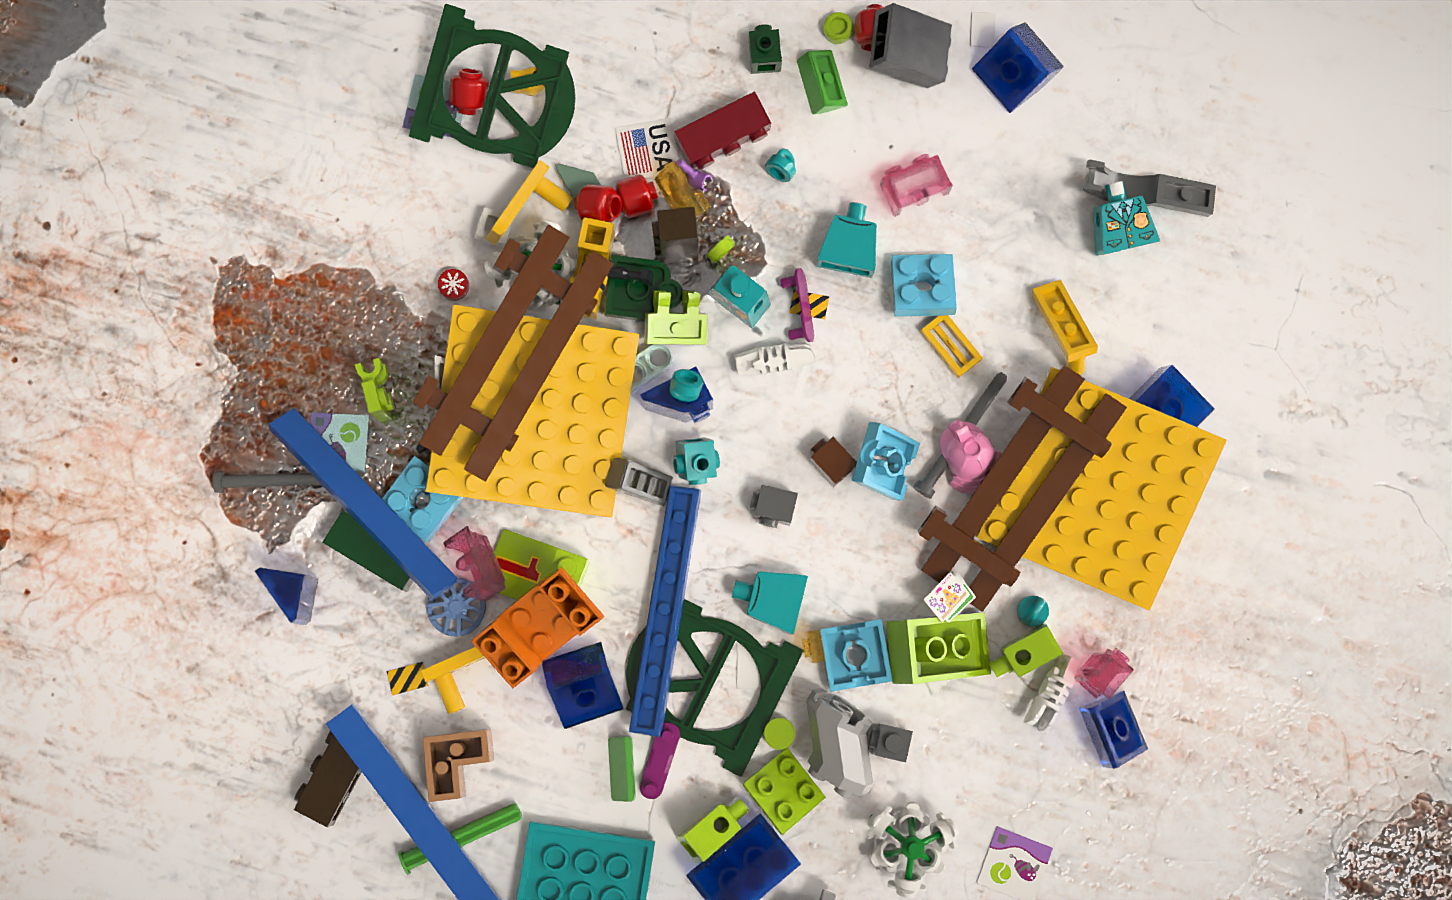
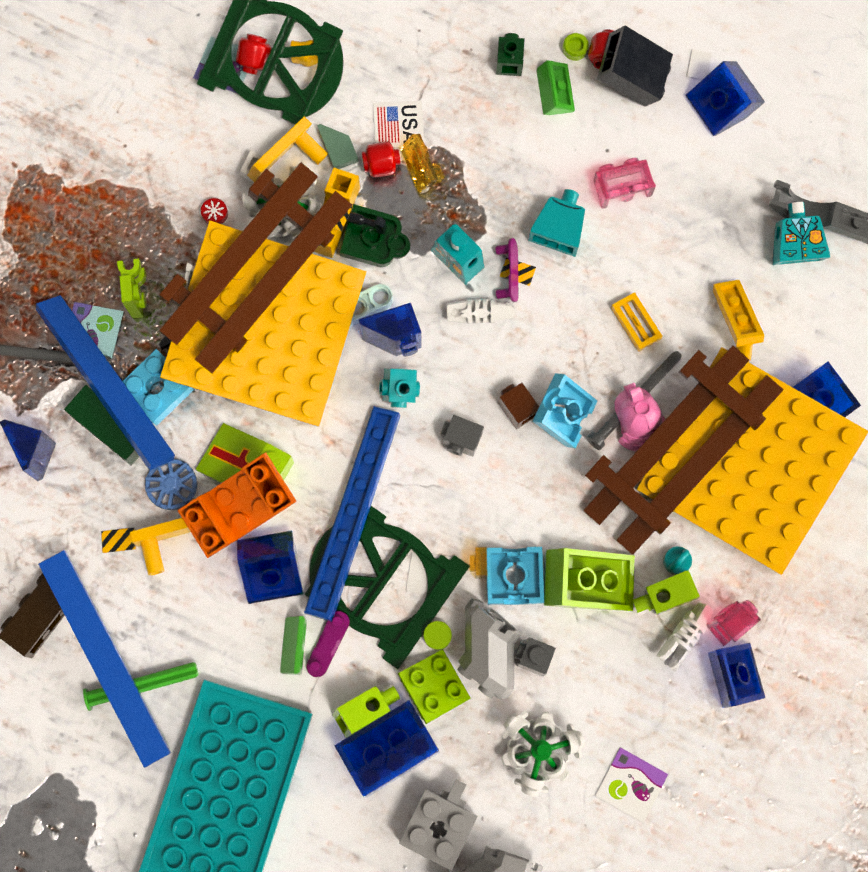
camera: 10 degrees right, 5 degrees down
medium nougat brick [423,729,494,802] -> none
clear pink window [443,526,506,602] -> none
red head [574,184,622,223] -> none
dark grey slope [605,458,673,506] -> none
plate [644,290,708,345] -> none
dark brown brick [652,207,698,264] -> none
teal tile [669,369,703,402] -> none
dark red brick [674,91,772,170] -> none
medium lavender hand [676,159,713,192] -> none
lime tile [706,235,735,264] -> none
teal torso [732,572,808,635] -> none
teal tile [765,148,796,182] -> none
medium azure brick [891,254,957,317] -> none
white sticker [924,572,976,622] -> none

